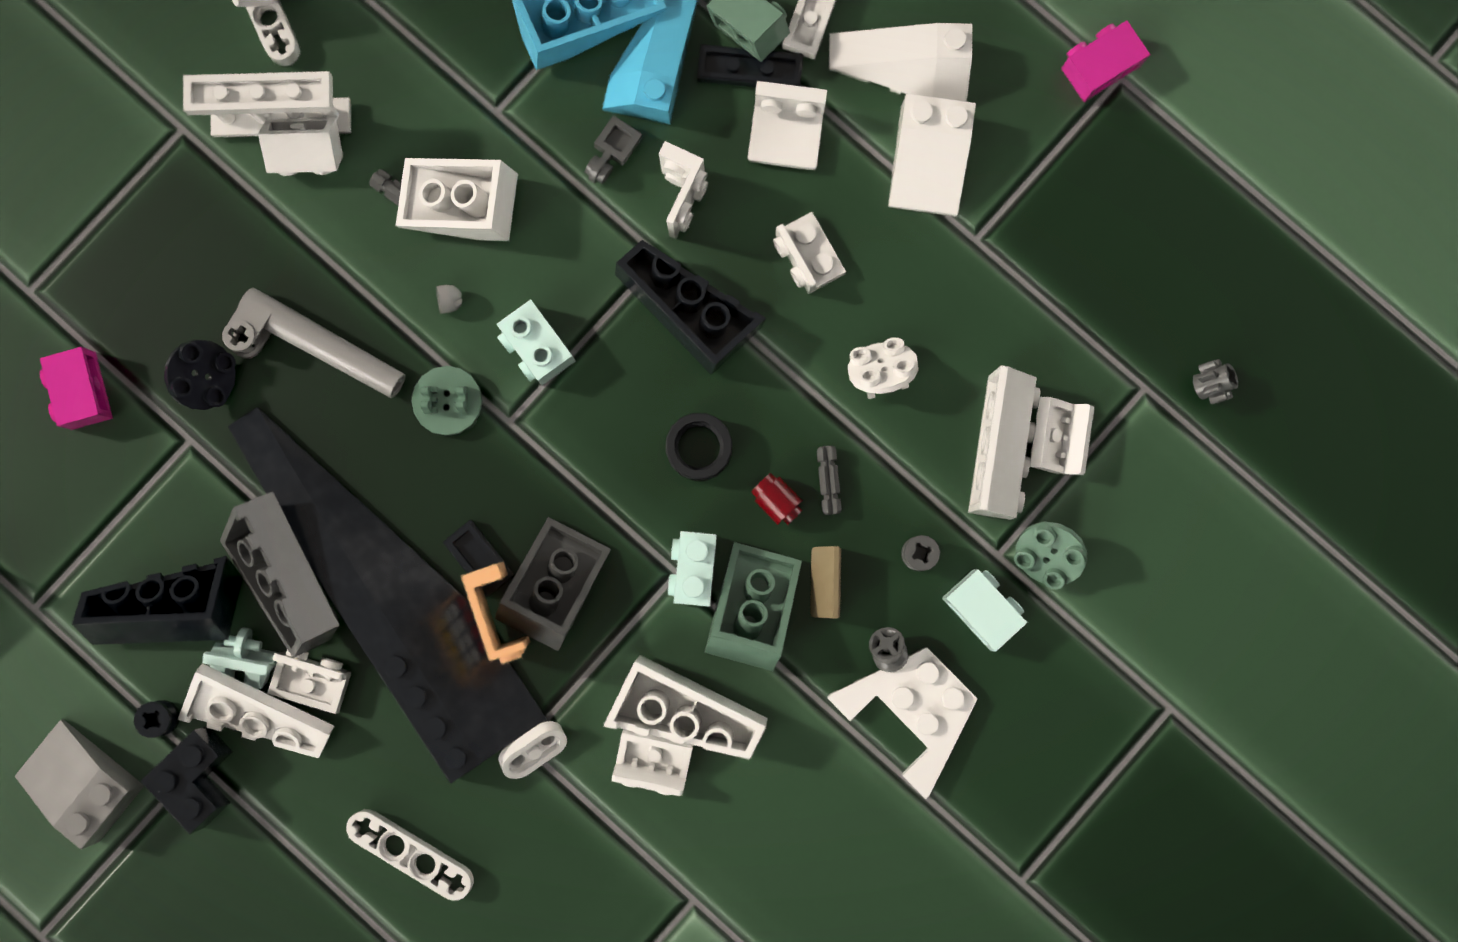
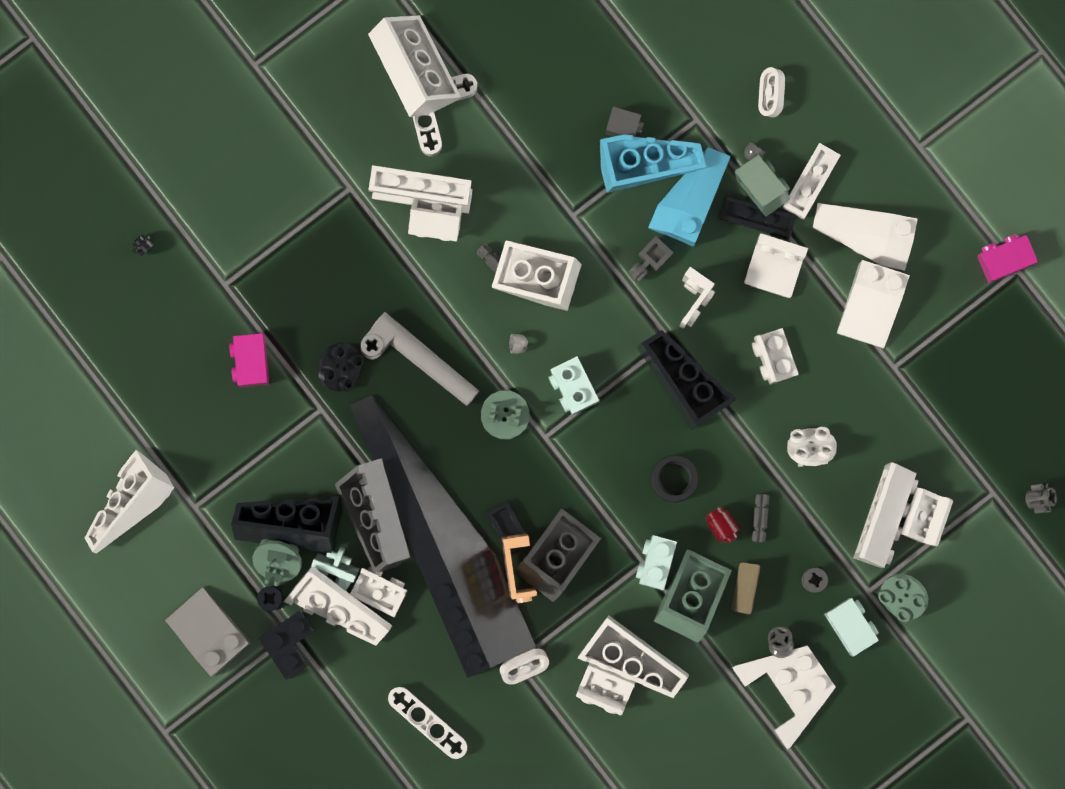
camera: 10 degrees right, 0 degrees up
none -> sand green plate [252,539,302,586]

